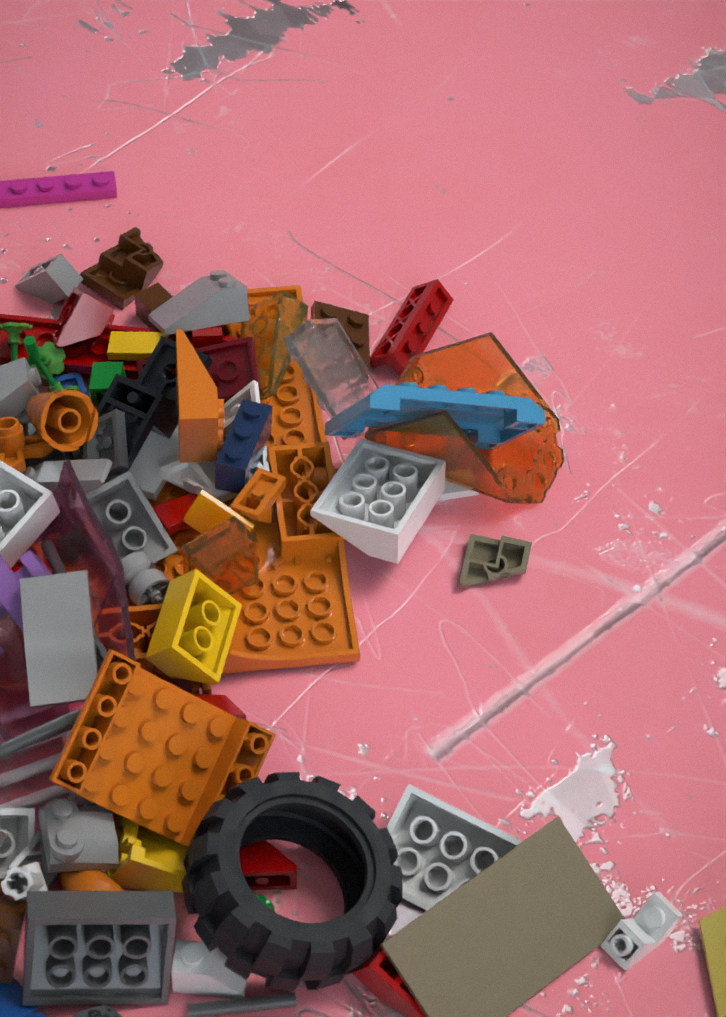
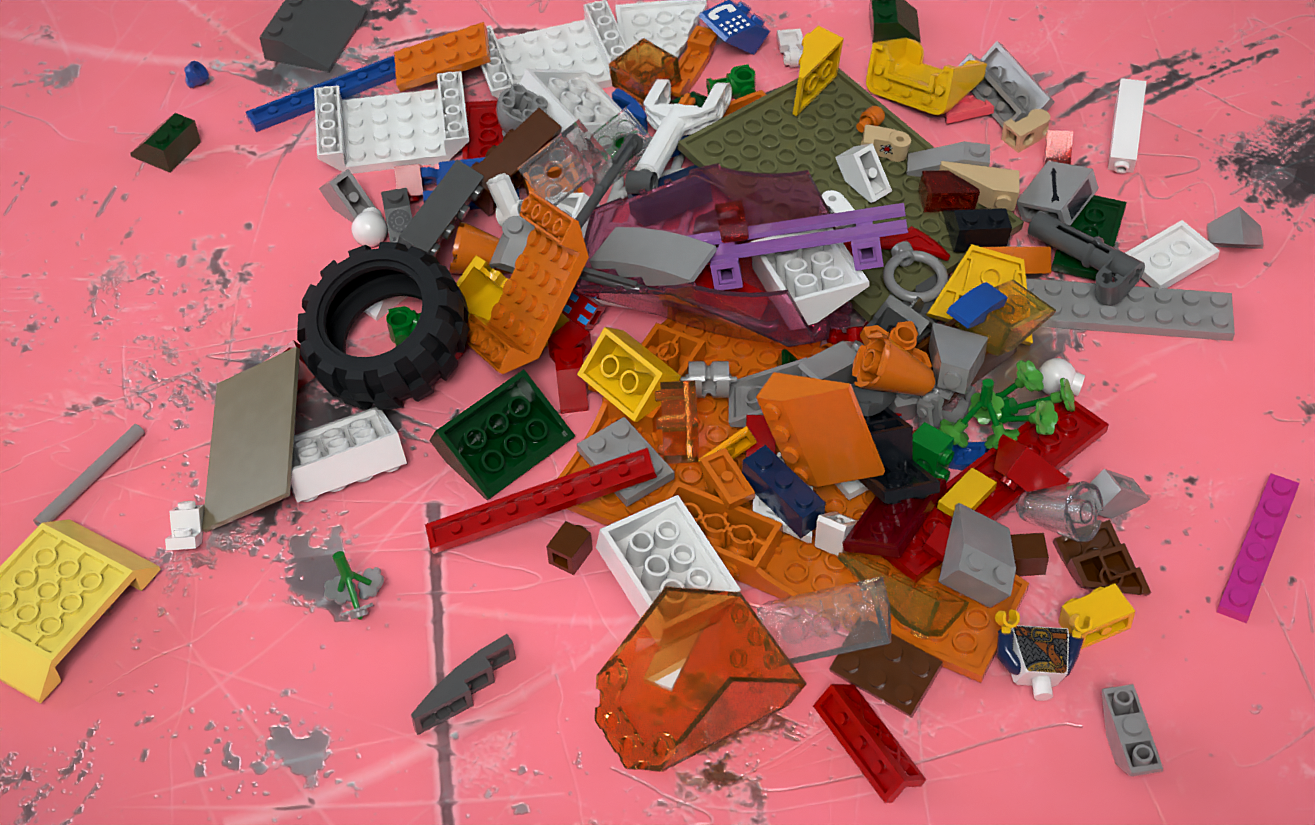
camera: 130 degrees right, 0 degrees up
dark azure slope [325,382,545,450] -> none
dark tan slope [459,534,532,587] -> none
none -> light grey plant [324,551,384,620]
none -> dark grey slope [411,634,516,735]
none -> red plate [425,448,657,554]
none -> dark green slope [429,369,575,501]
none -> reddish brown brick [546,521,593,575]
none -> light grey plate [577,417,675,507]
none -> torso [995,609,1093,701]
none -> clear cone [1016,481,1103,542]
none -> yellow brick [1058,584,1136,649]
none -> light grey slope [1101,684,1164,777]

